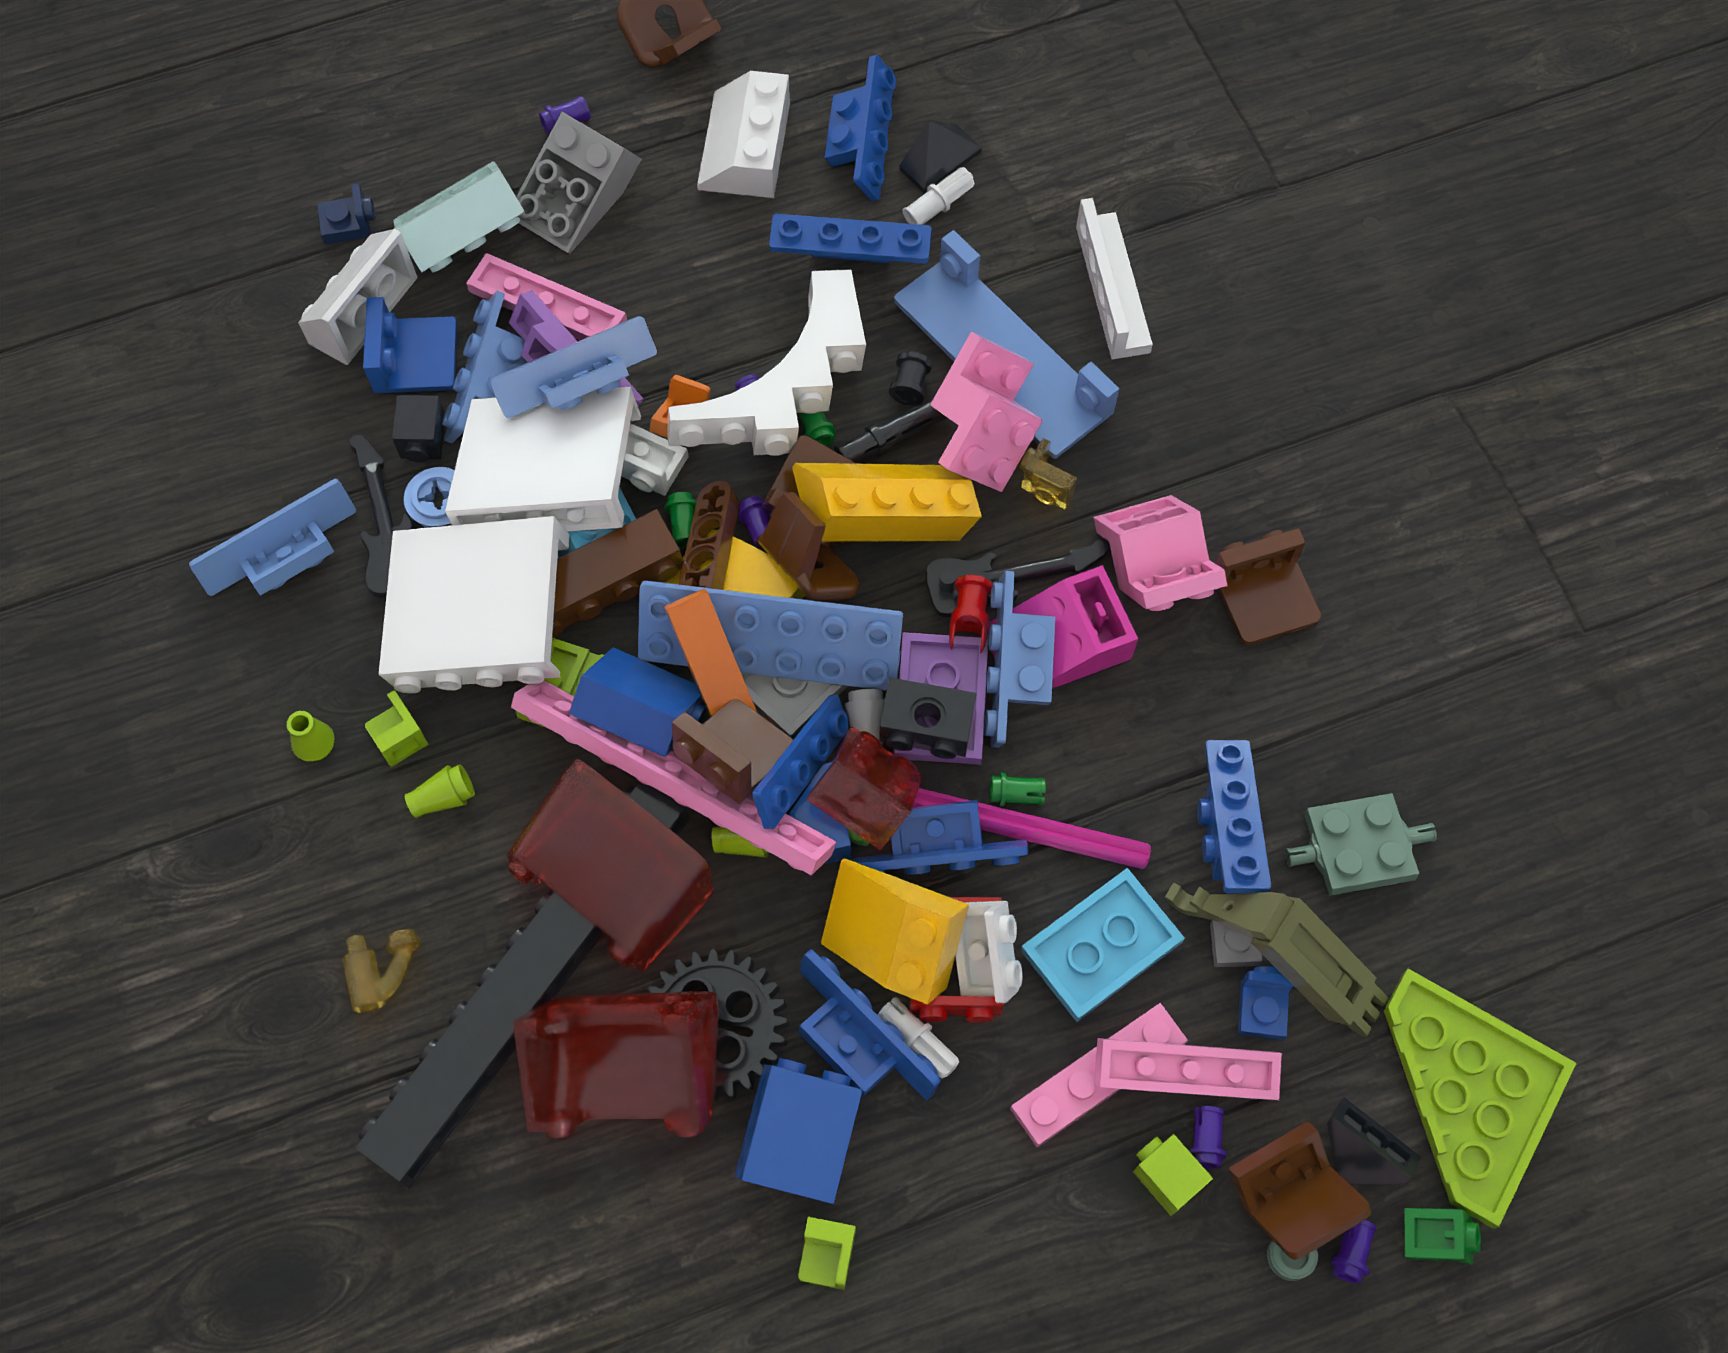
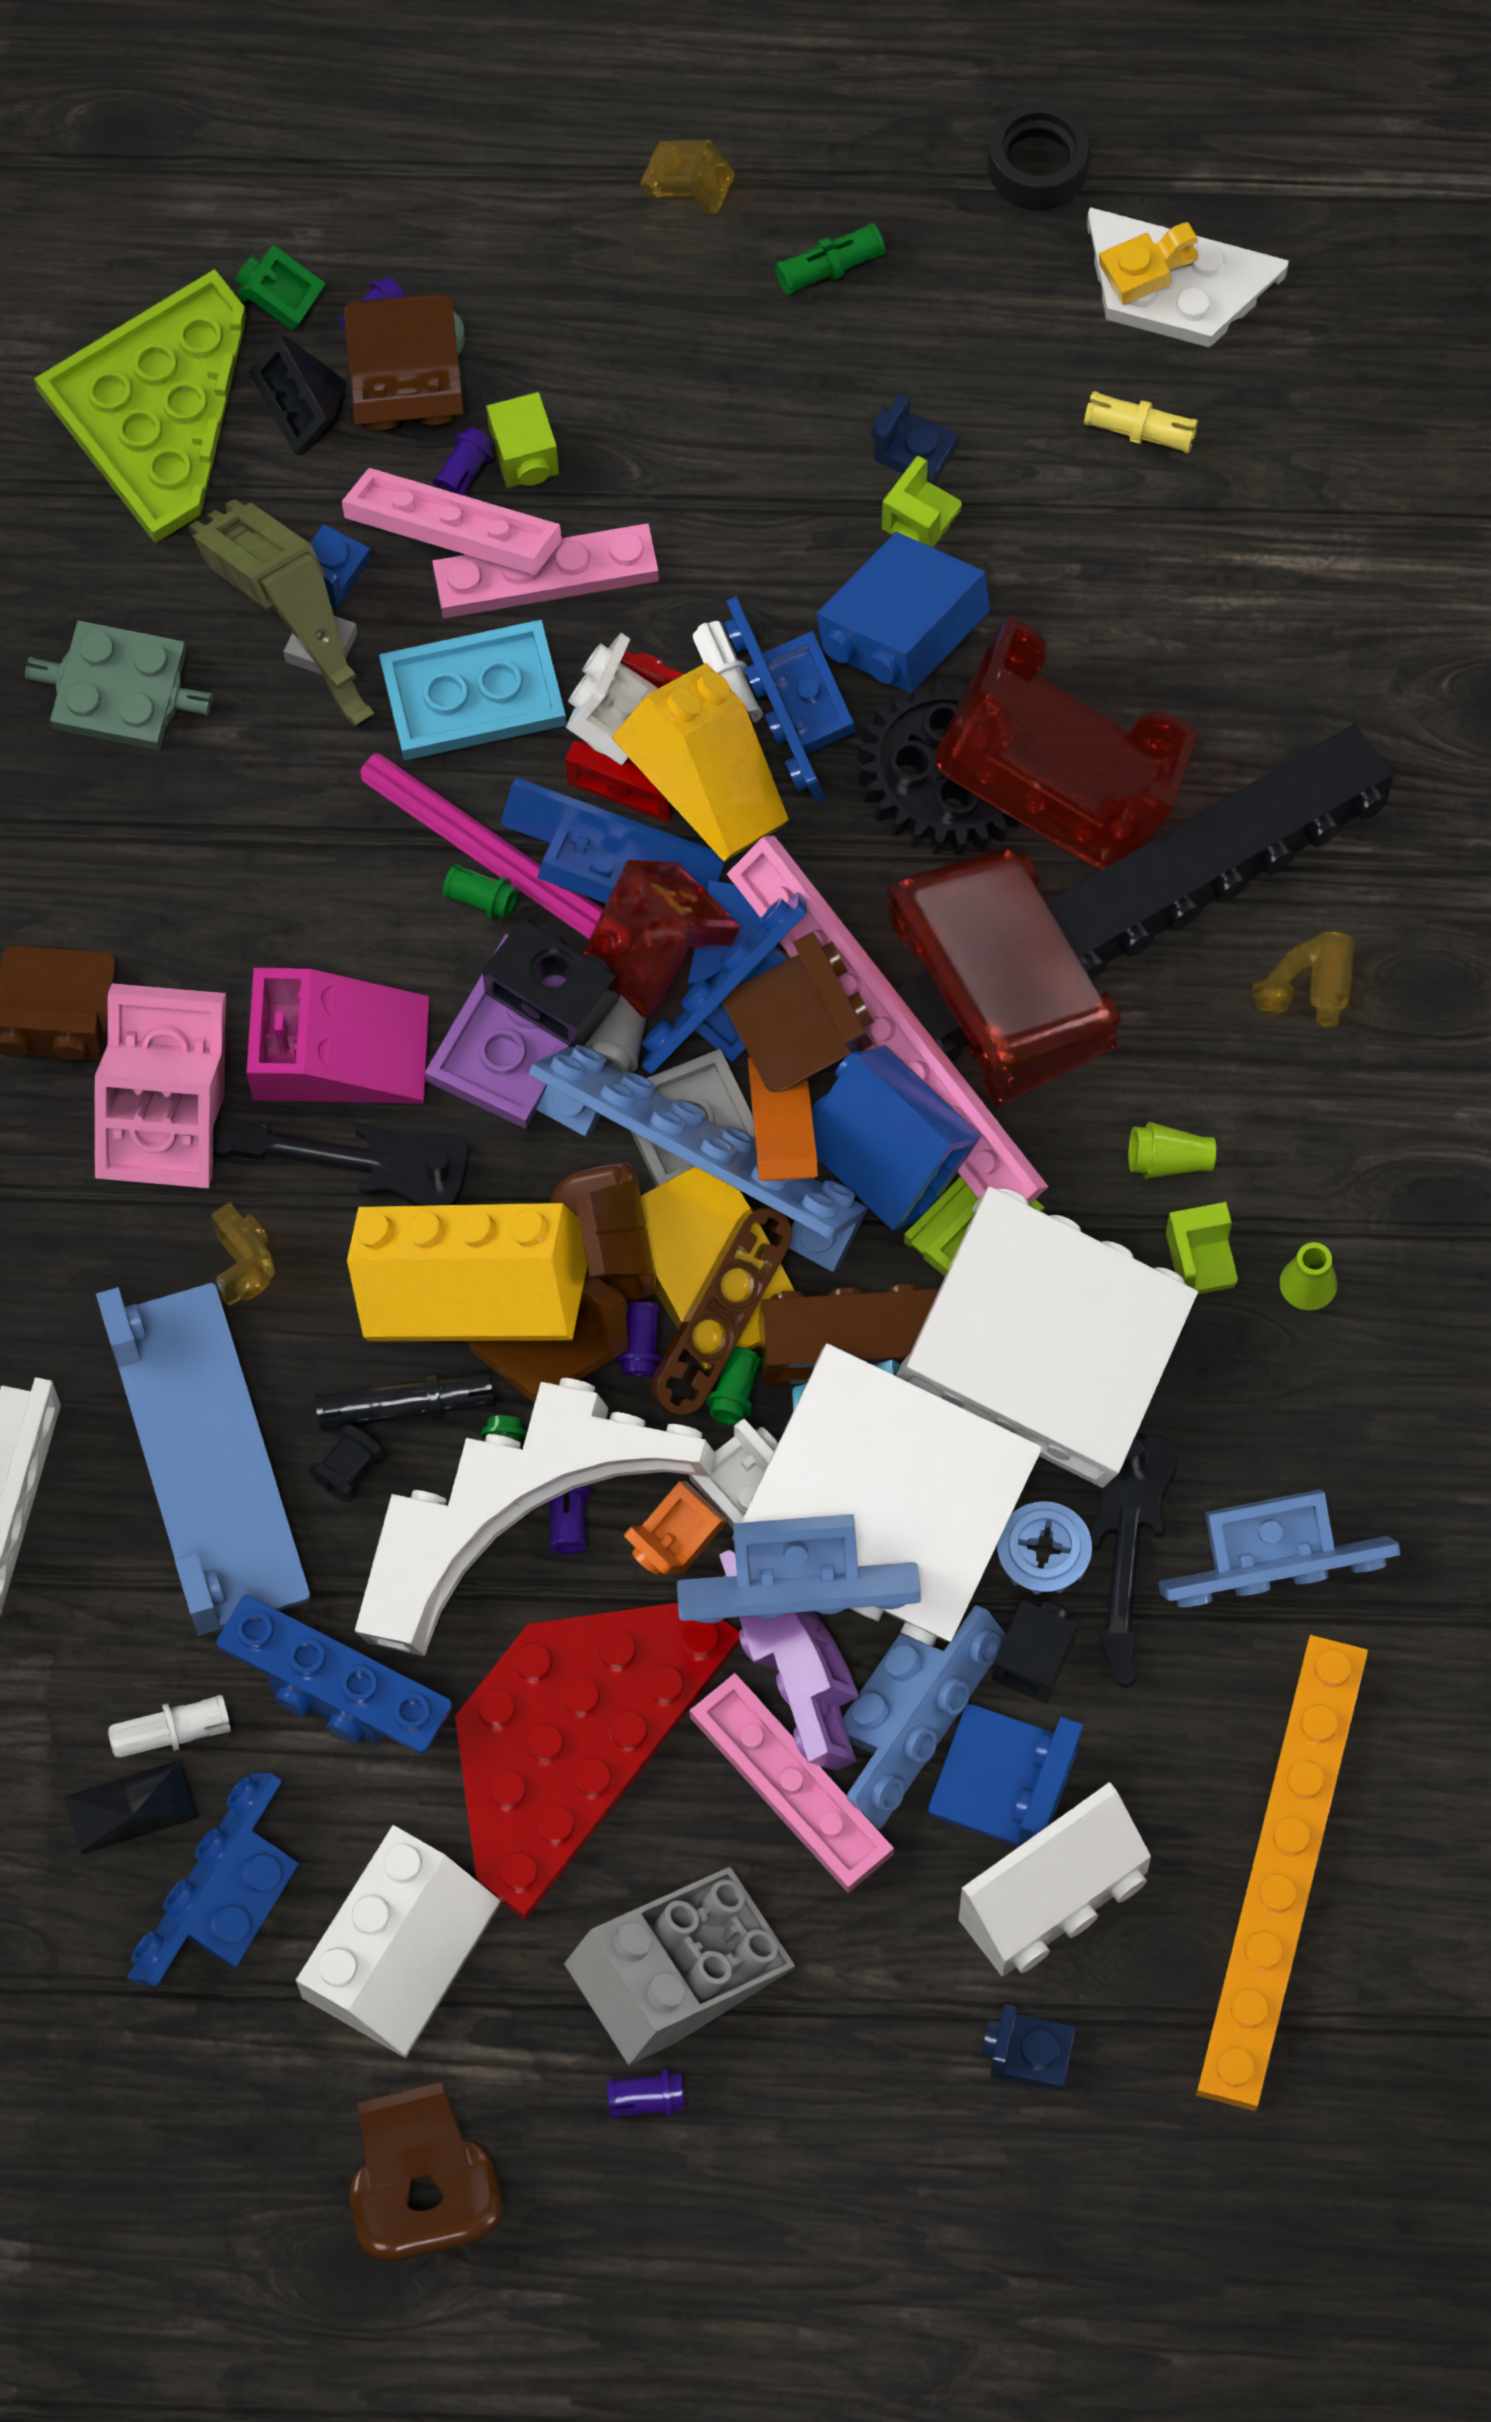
camera: 155 degrees left, 0 degrees up
light aqua slope [393,161,525,272] -> none
bright pink bracket [930,331,1043,492] -> none
red piece [949,575,993,653] -> none
medium blue bracket [984,571,1055,748] -> none
bracket [1197,740,1271,894] -> none
none -> red plate [455,1603,741,1921]
none -> dark blue bracket [871,393,958,485]
none -> light orange plate [1196,1635,1368,2112]

